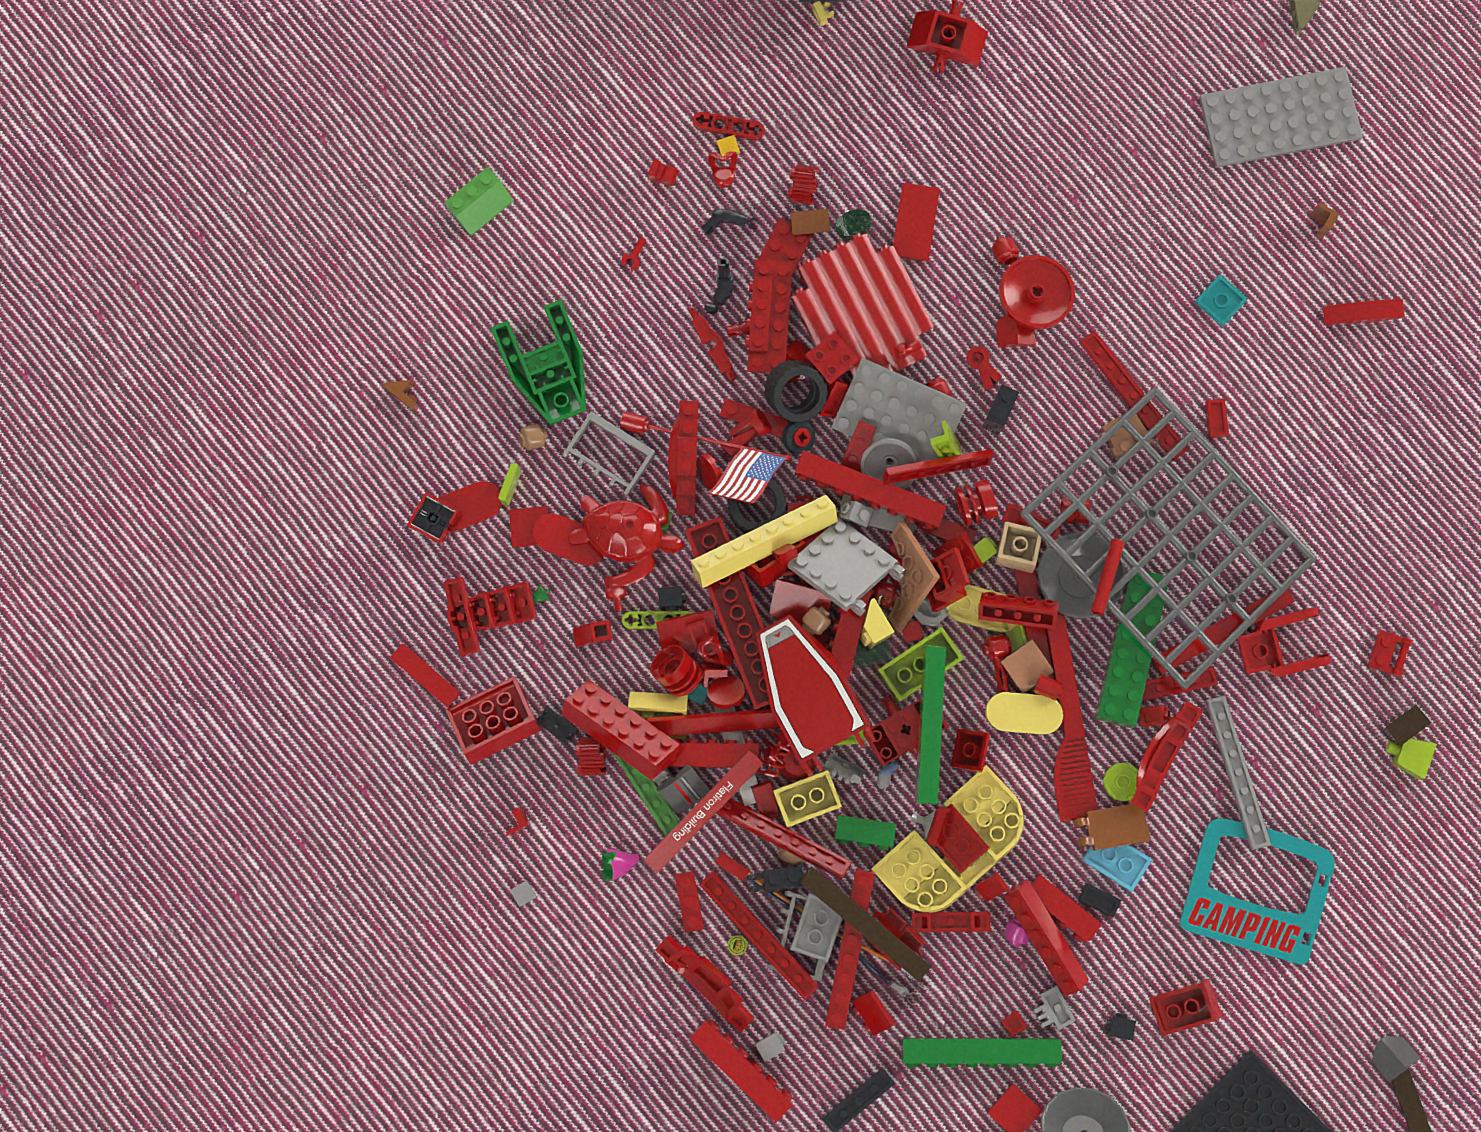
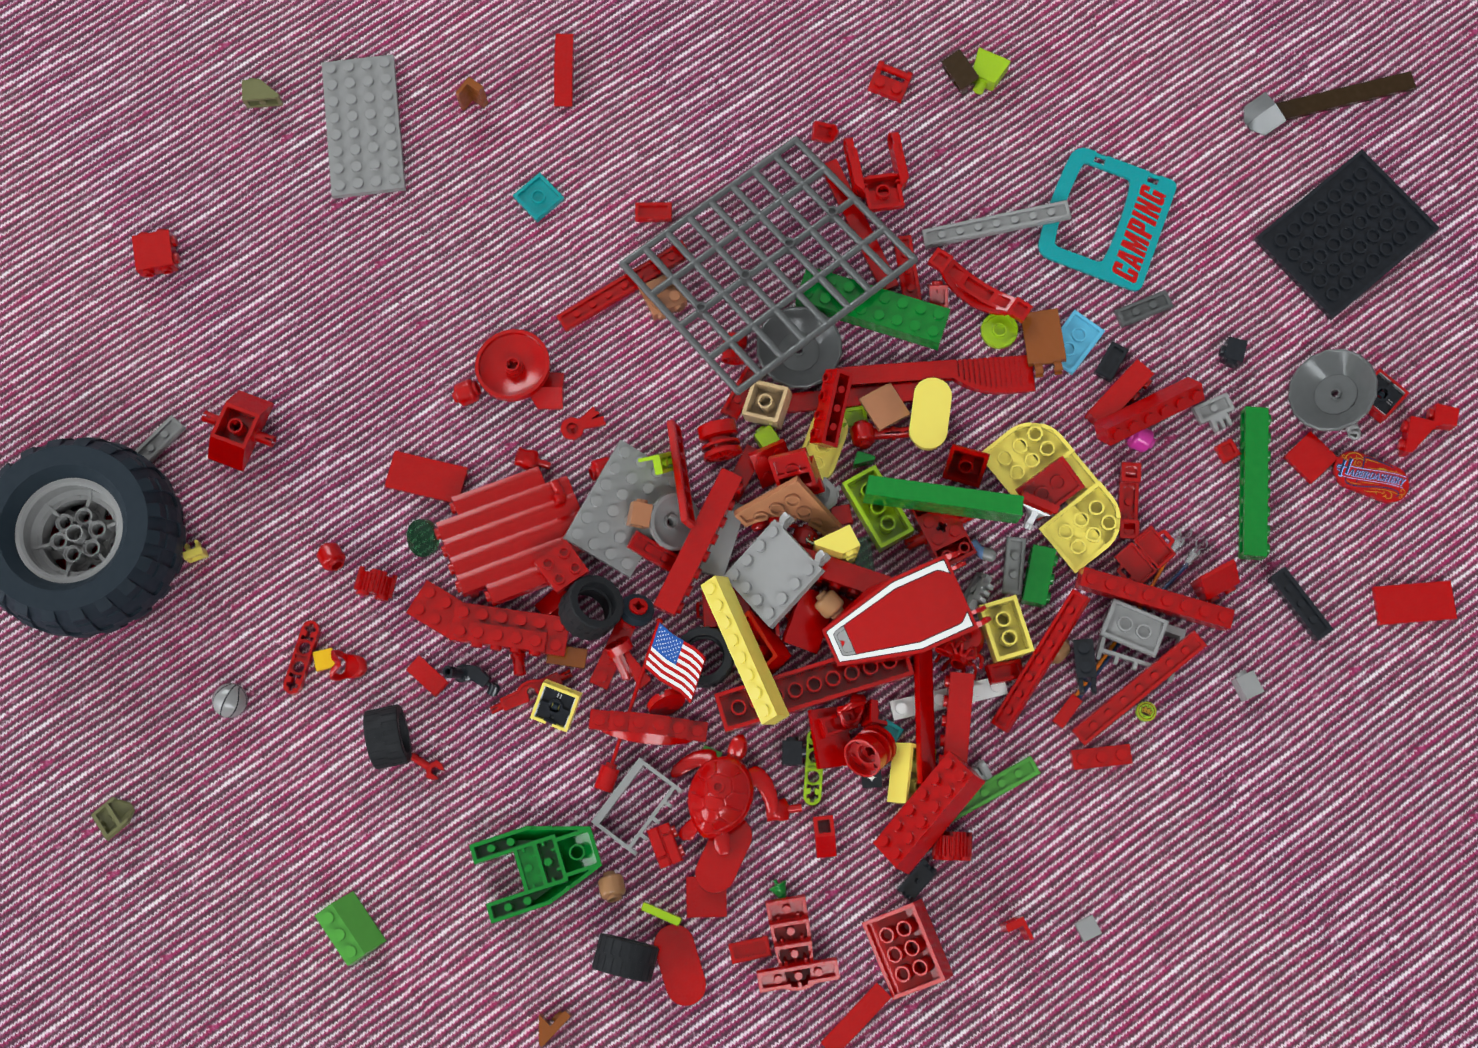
camera: 85 degrees left, 5 degrees down
piece [407,492,461,546] -> none
dark pink hat [601,849,639,882] -> none
red tile [644,749,765,873] -> none
red leg [648,159,679,186] -> none
red piece [655,935,755,1032] -> none
dark grey slope [657,764,710,814] -> none
red brick [689,1018,793,1123] -> none
black arm [701,208,758,236] -> none
red tile [707,676,746,709] -> none
red slope [772,543,798,565] -> none
dark orange panel [790,209,830,235] -> none
dark brown tile [799,866,932,982] -> none
red tile [818,380,850,419] -> none
light grey bracket [839,500,873,528] -> none
red slope [975,872,1009,902] -> none
black brick [982,384,1019,435] -> none
red brick [1033,674,1065,701] -> none
red piece [1090,539,1125,616] -> none
red slope [1149,979,1223,1036] -> none
none -> light grey piece [212,683,248,718]
none -> red head [316,543,346,571]
none -> black tyre [363,704,412,770]
none -> red slope [406,655,449,697]
none -> red piece [514,447,551,470]
none -> piece [530,679,583,732]
none -> dark orange tile [546,646,588,669]
none -> black tyre [592,933,659,983]
none -> nougat brick [626,499,653,529]
none -> red brick [646,822,685,869]
none -> red tile [728,935,772,964]
none -> red plate [811,121,839,144]
none -> green slope [853,451,875,469]
none -> black tile [861,770,882,789]
none -> light grey tile [1002,536,1026,596]
none -> dark grey tile [1114,290,1174,328]

